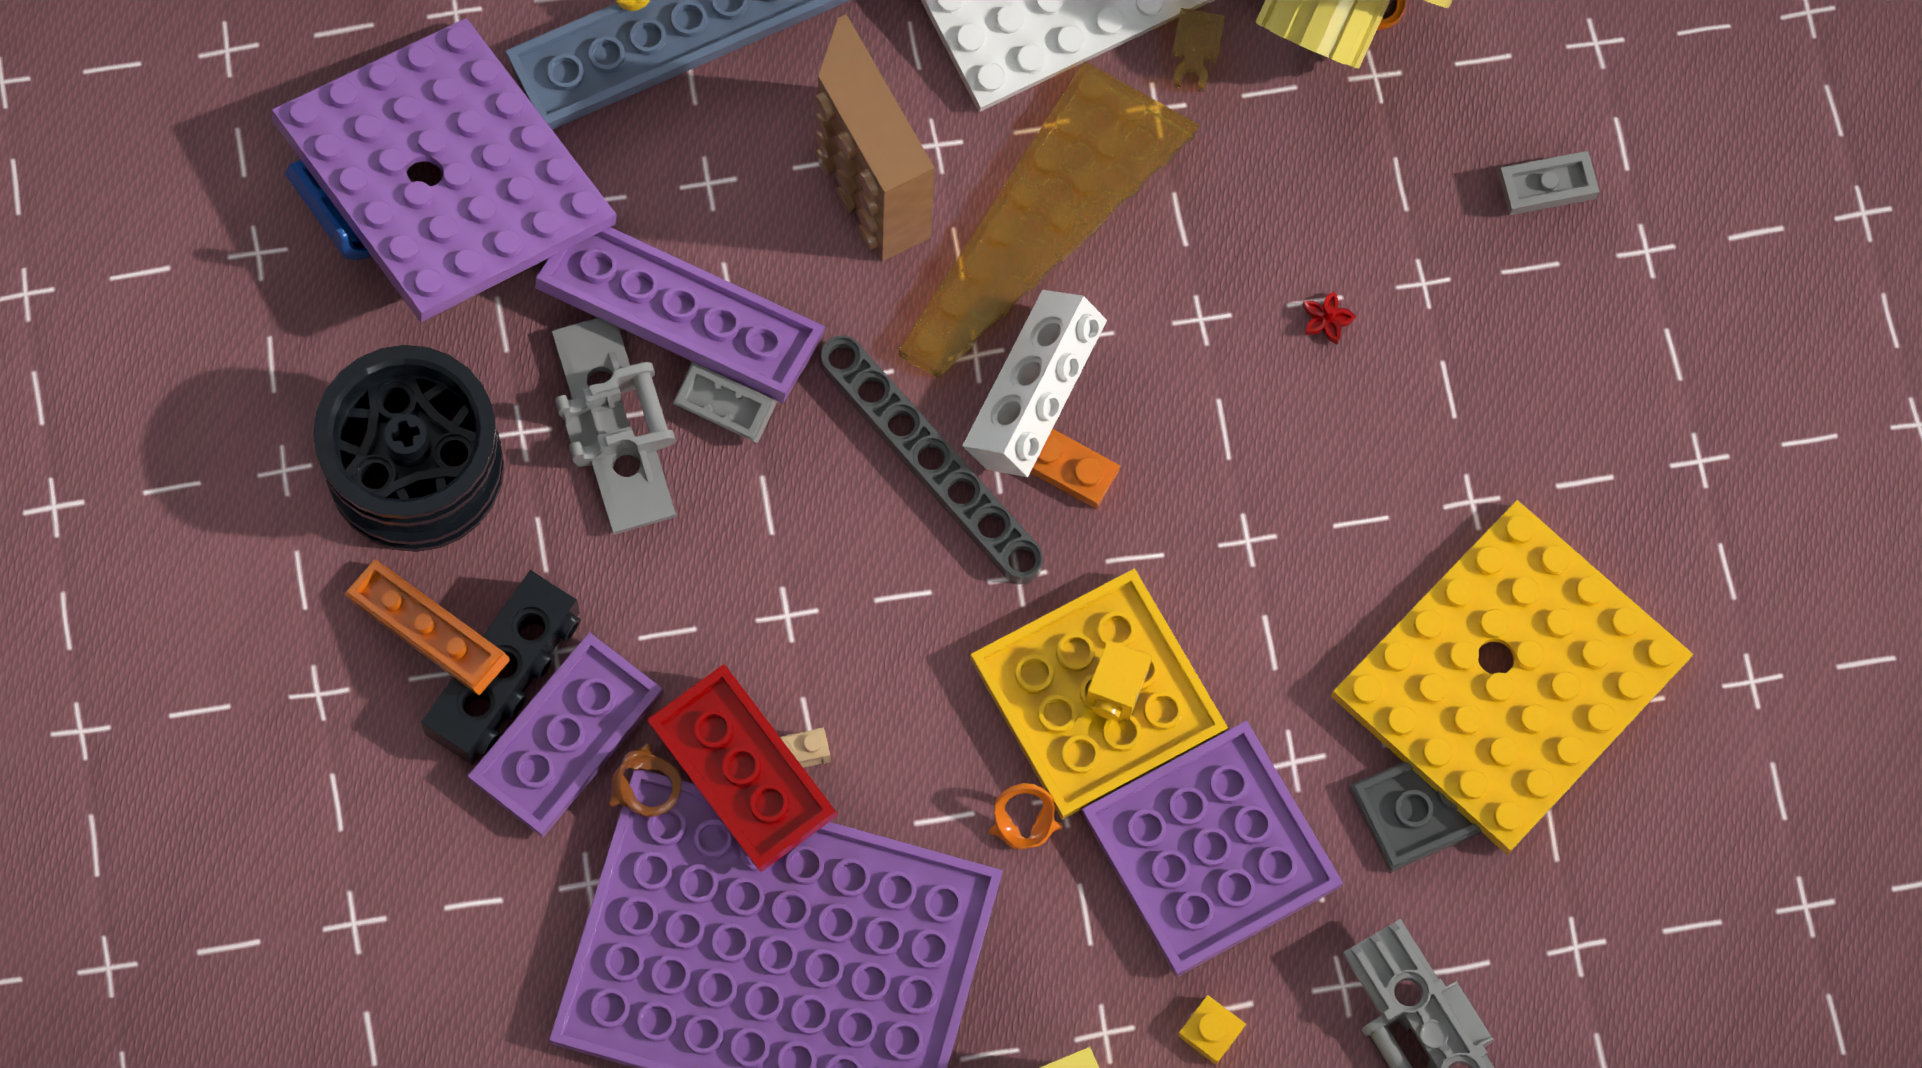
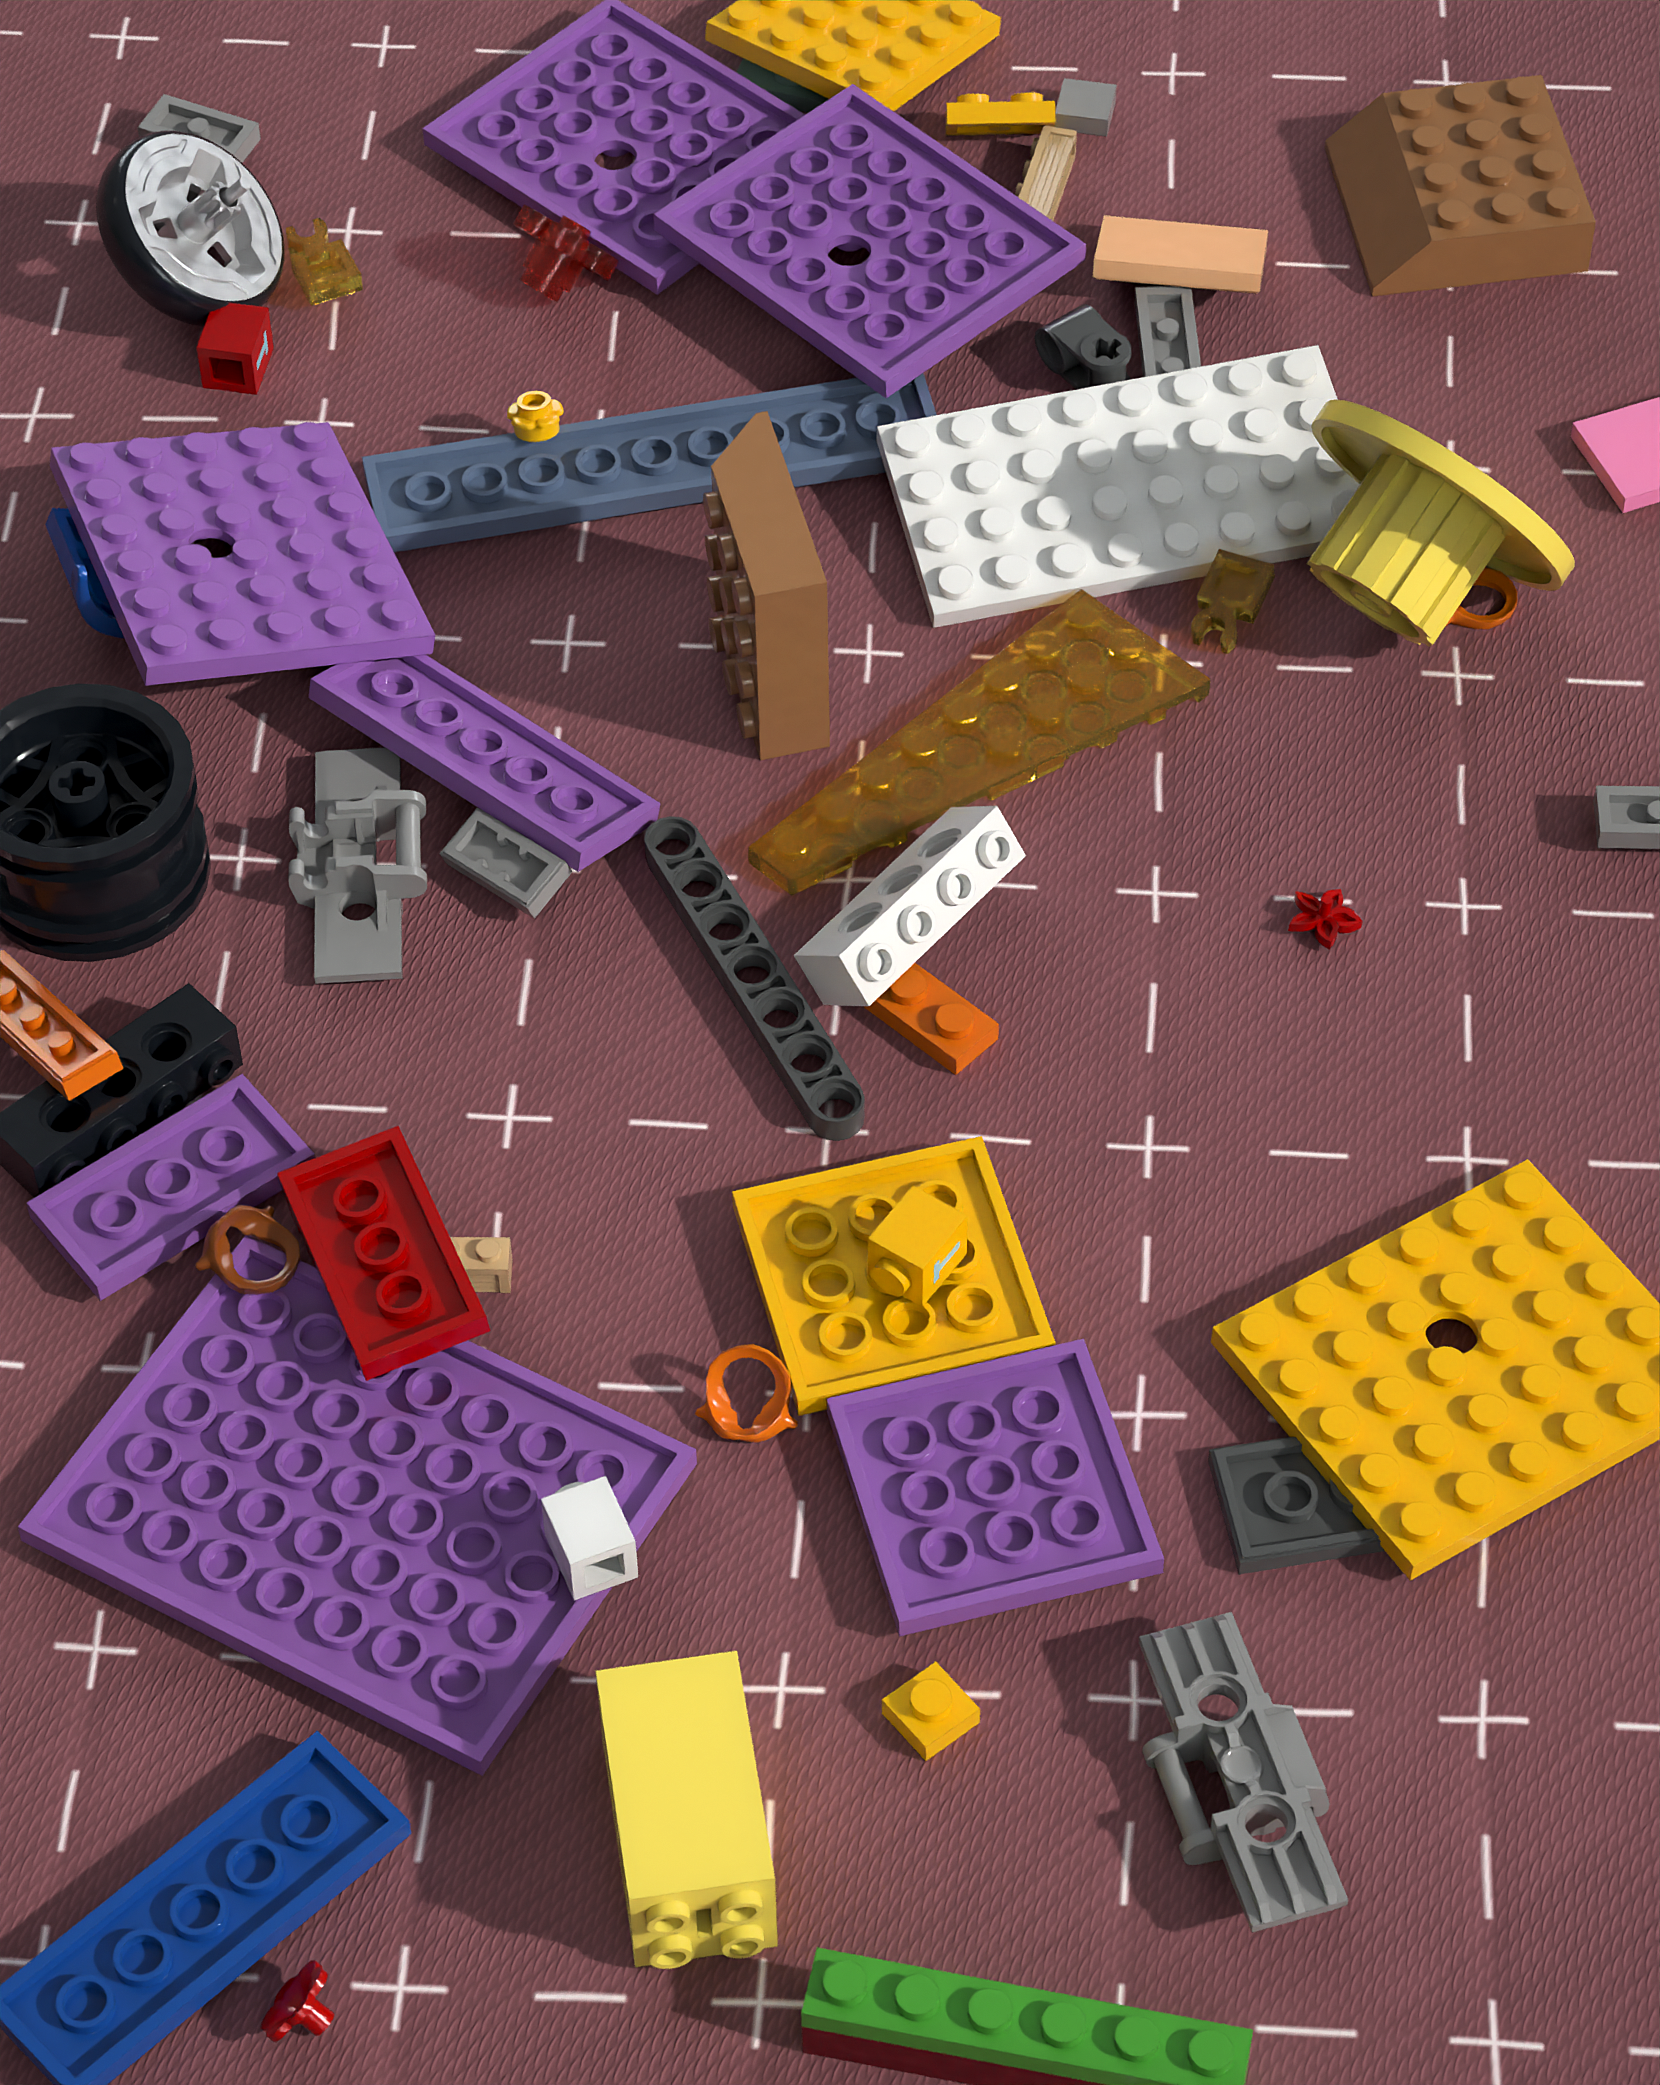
camera: 20 degrees right, 20 degrees down
none -> white brick [541,1476,638,1600]

